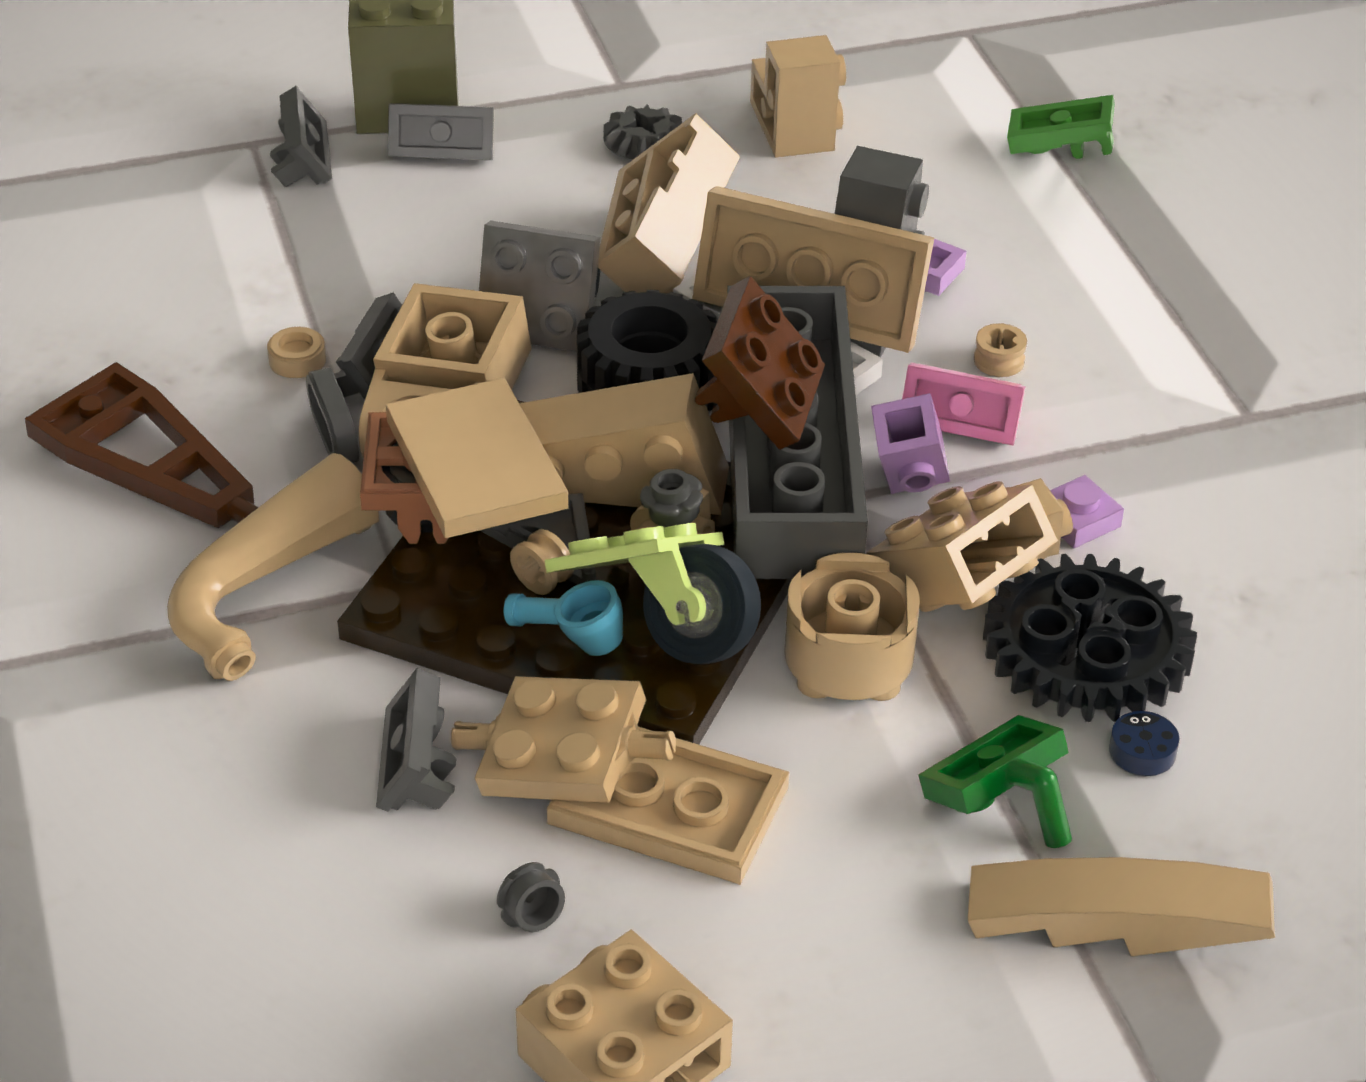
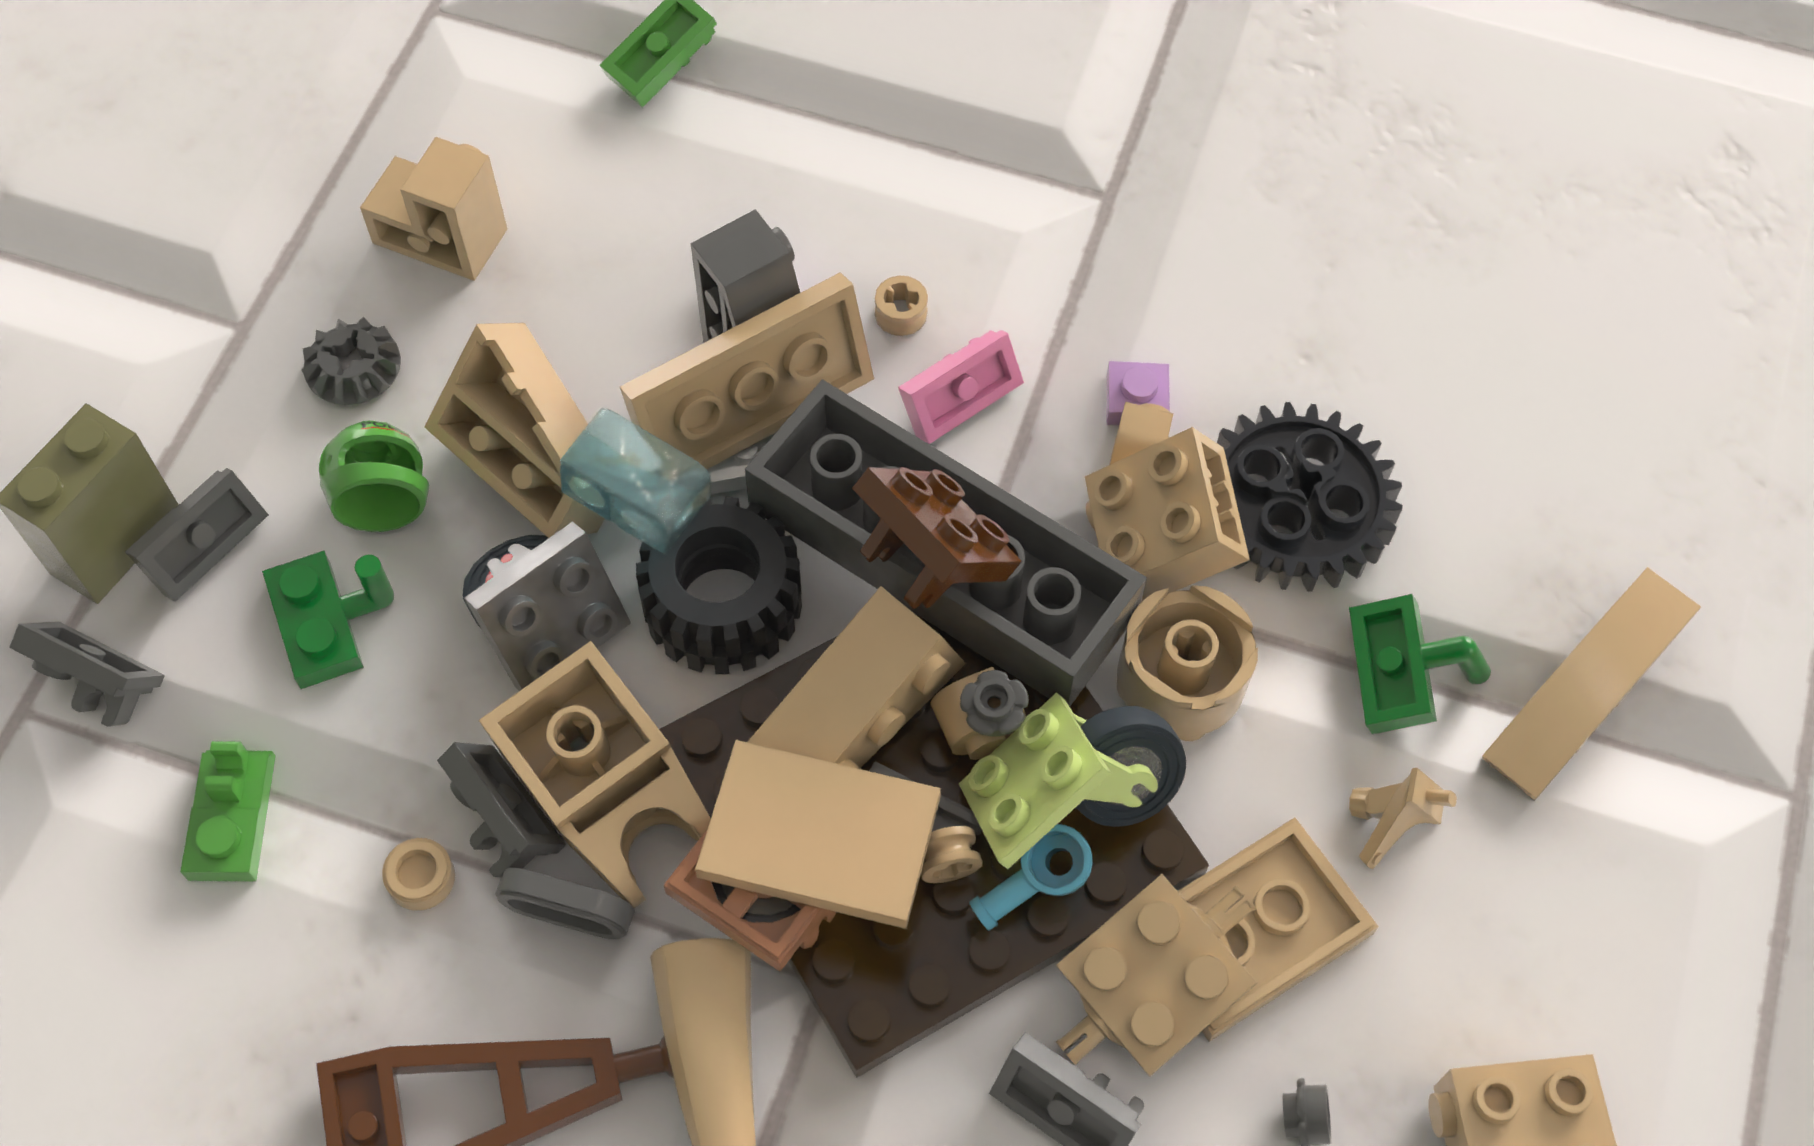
camera: 55 degrees left, 20 degrees up
lavender brick [871,393,950,494] -> none
dark blue tile [1109,711,1180,776] -> none
none -> bright green plate [180,741,276,882]
none -> green plate [262,550,394,689]
none -> bright green helmet [319,420,430,532]
none -> clear light blue piece [560,408,712,554]
none -> tan piece [1349,768,1457,869]

